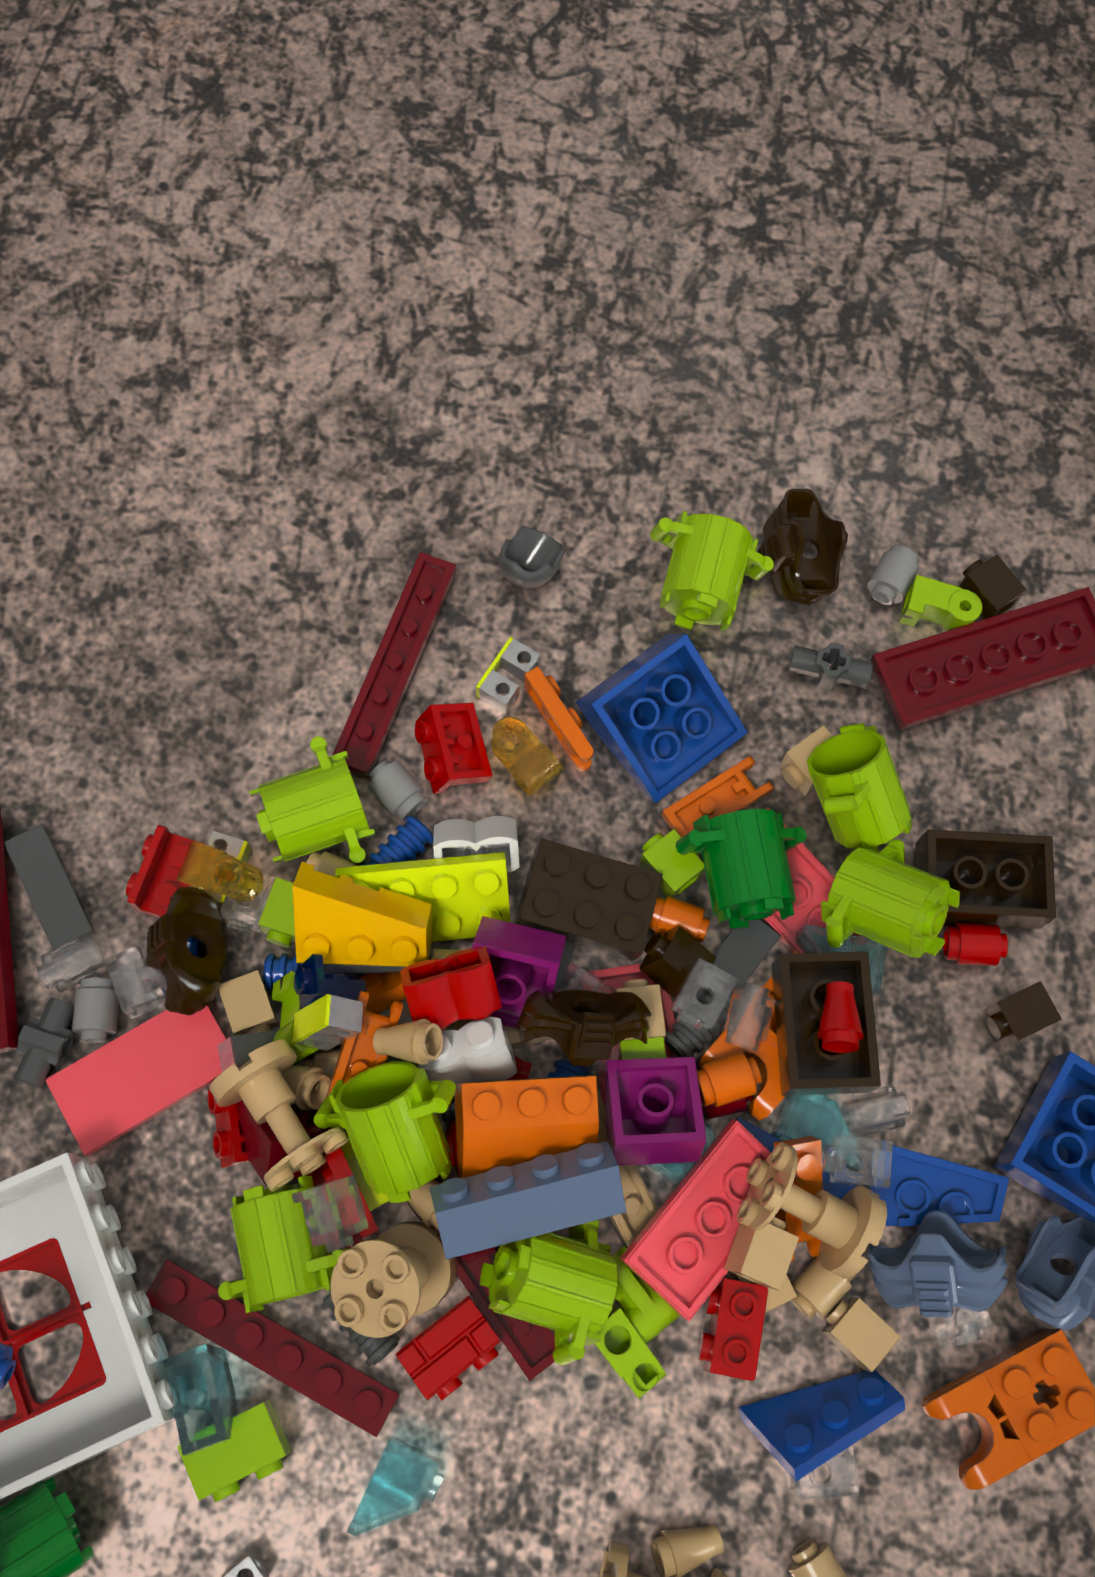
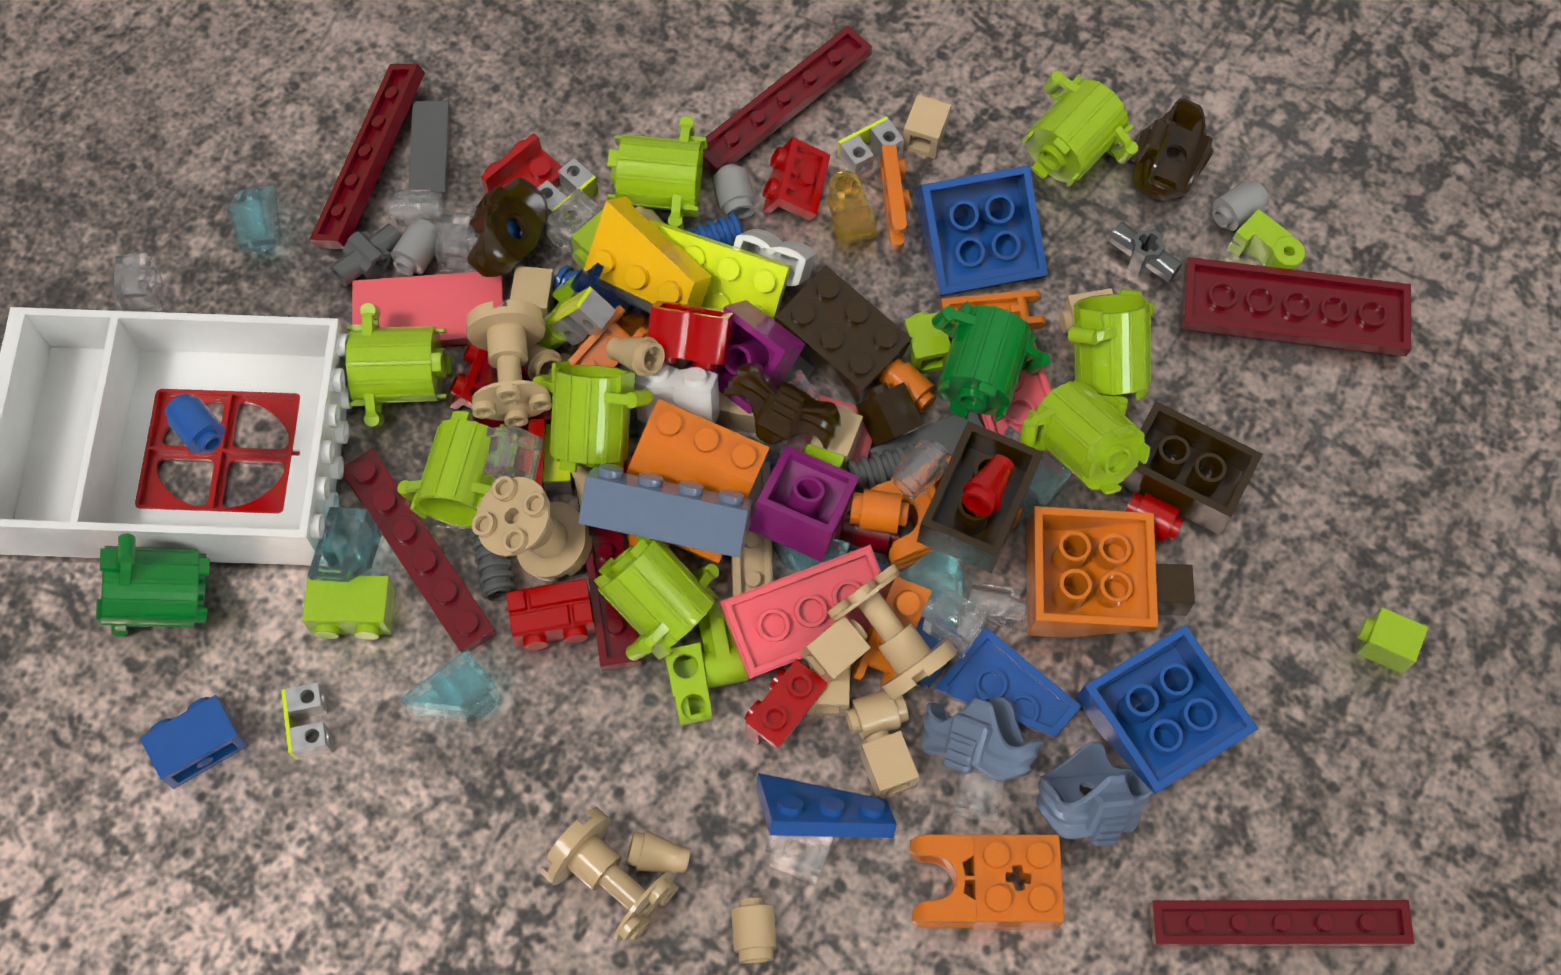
camera: 30 degrees right, 5 degrees down
clear yellow piece [176,840,264,902] -> none
dark grey hair [499,527,565,589] -> none
clear brick [670,958,739,1032] -> none
dark brown brick [959,555,1027,620] -> none
none -> lime container [346,303,452,427]
none -> tan brick [903,94,951,159]
none -> orange slope [1026,506,1158,638]

